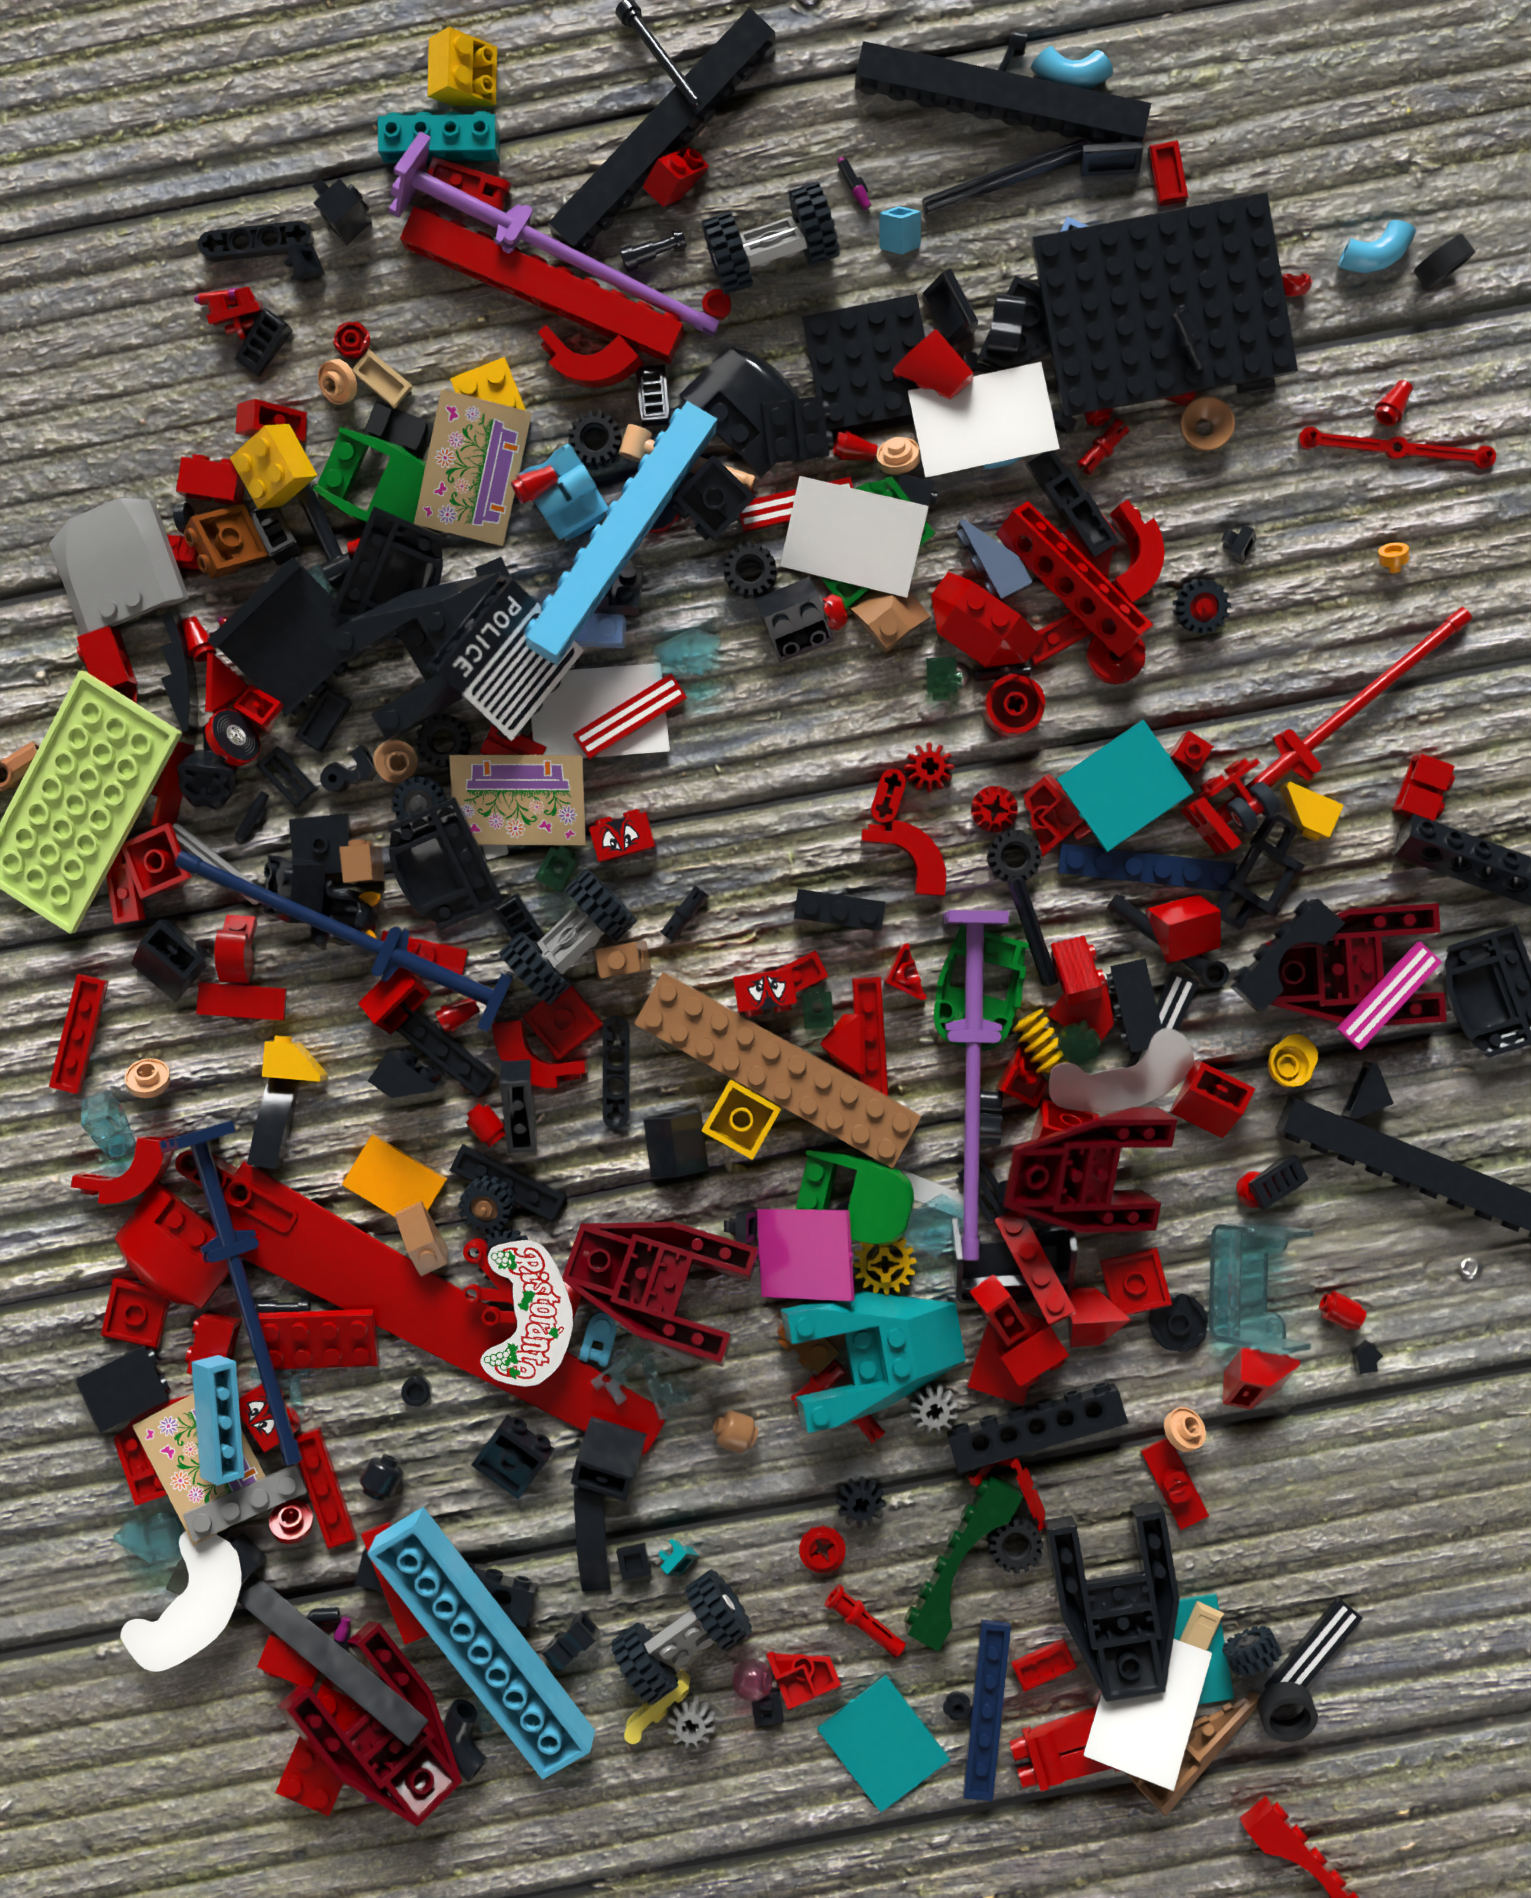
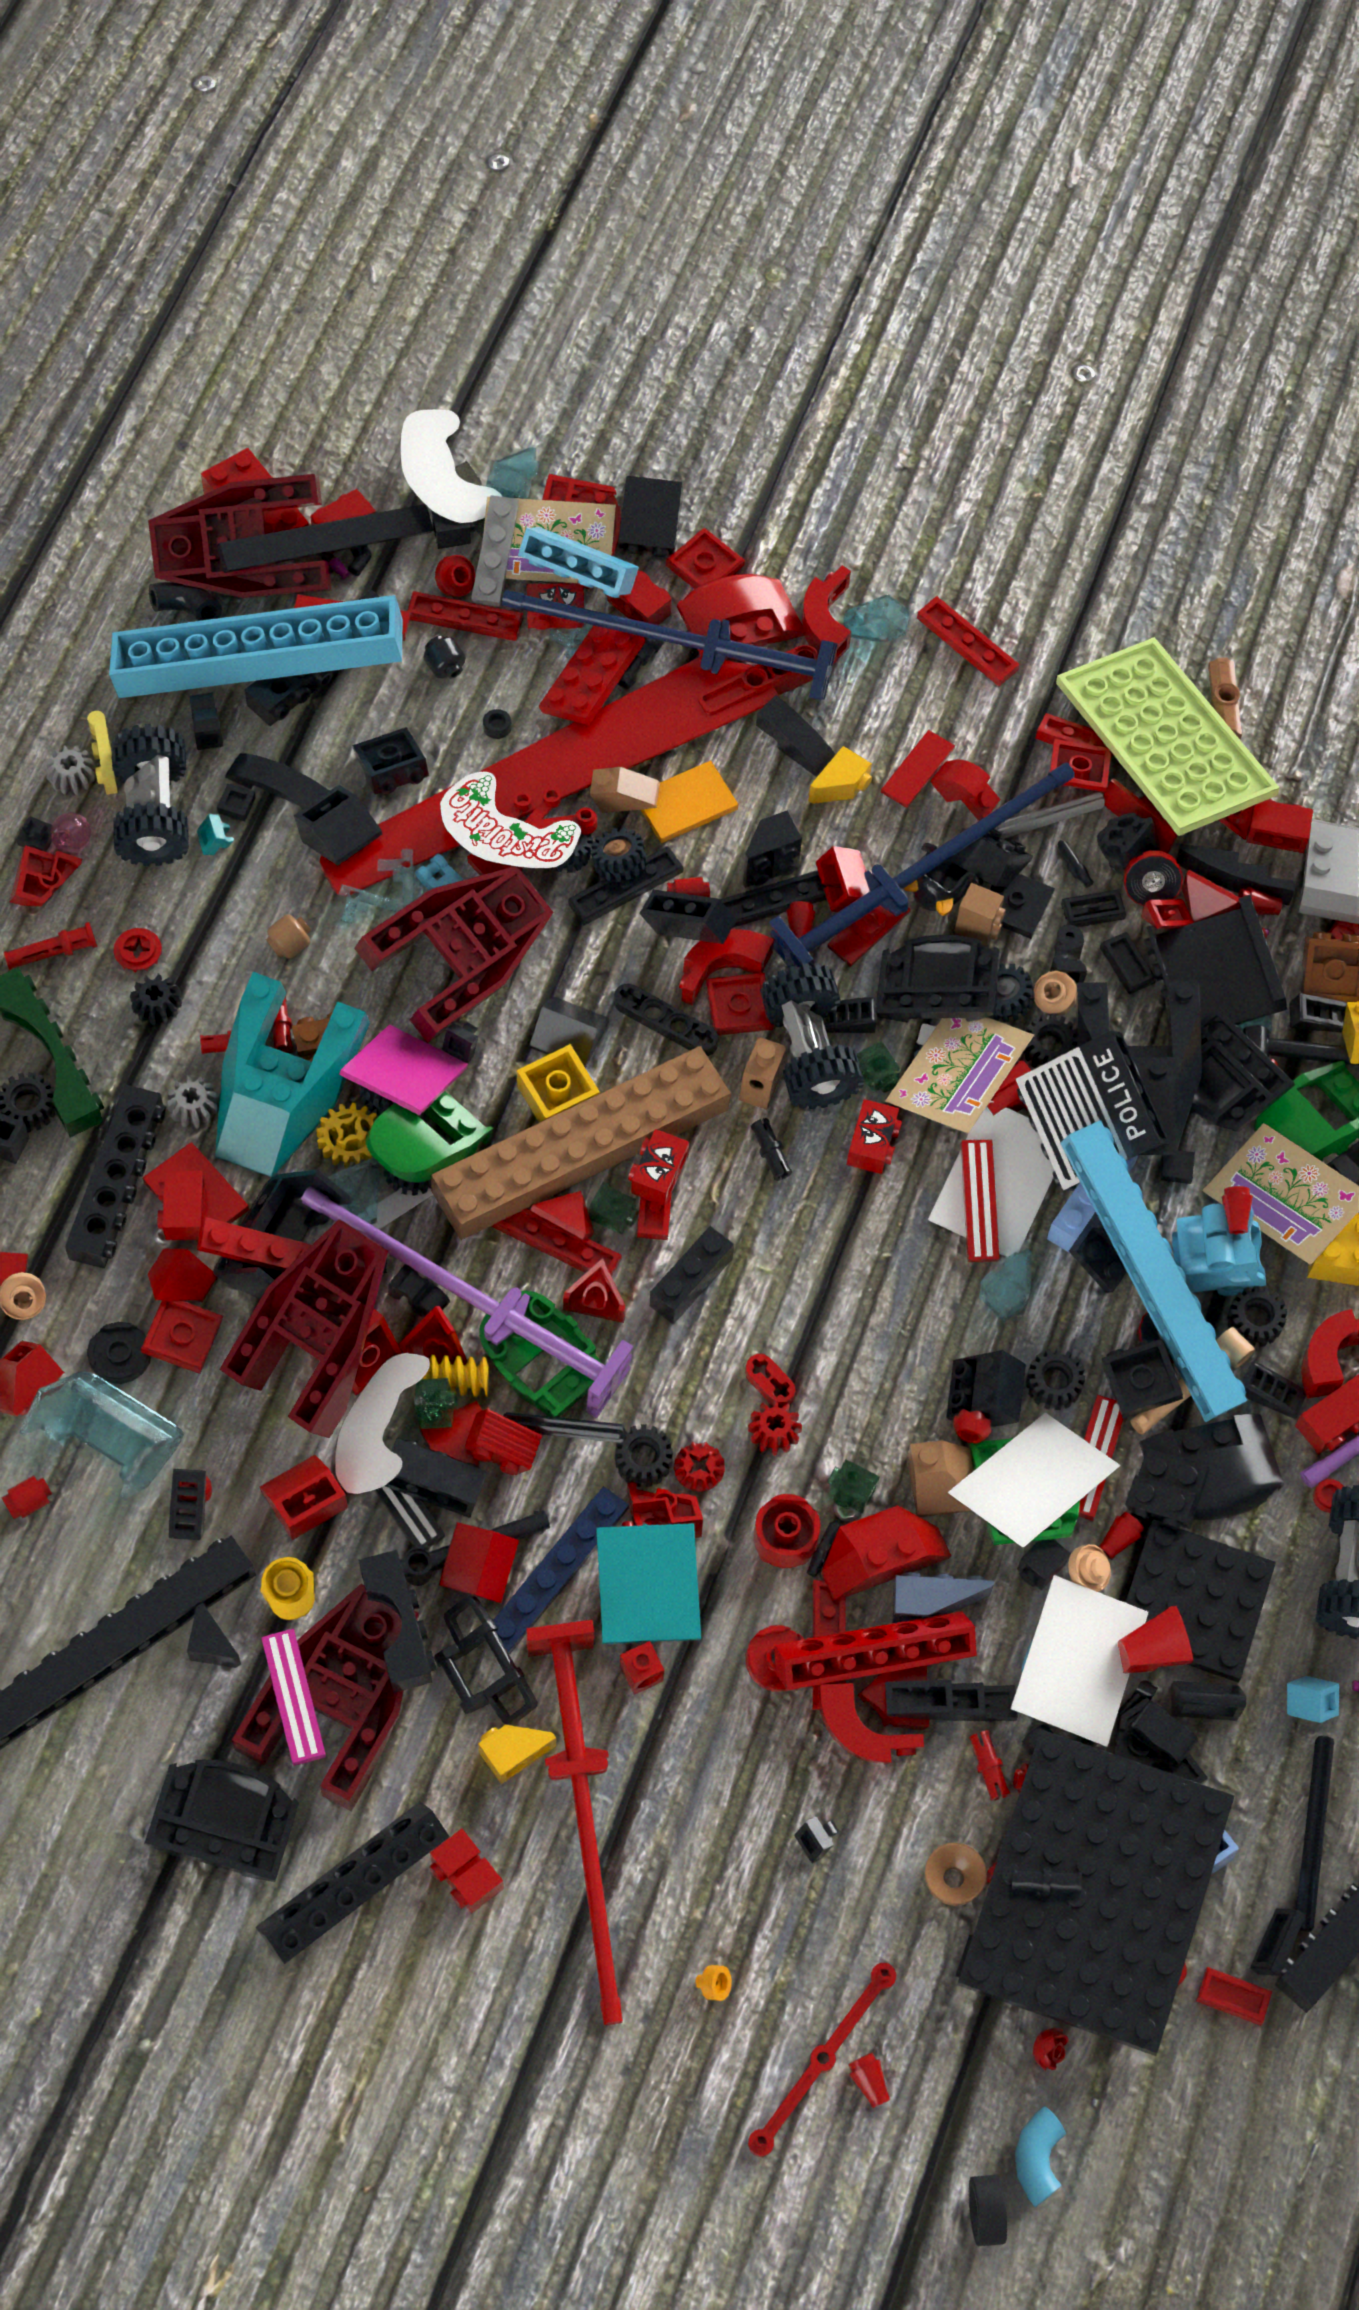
camera: 120 degrees right, 25 degrees down
light nougat plate [125,1058,171,1099] -> none
black slope [131,919,214,1002] -> none
red arch [860,820,946,896] -> none
red piece [968,1458,1046,1532] -> none
red brick [970,1274,1032,1346] -> none
black wheel [1173,579,1231,634] -> none
plate [1196,758,1281,833] -> none

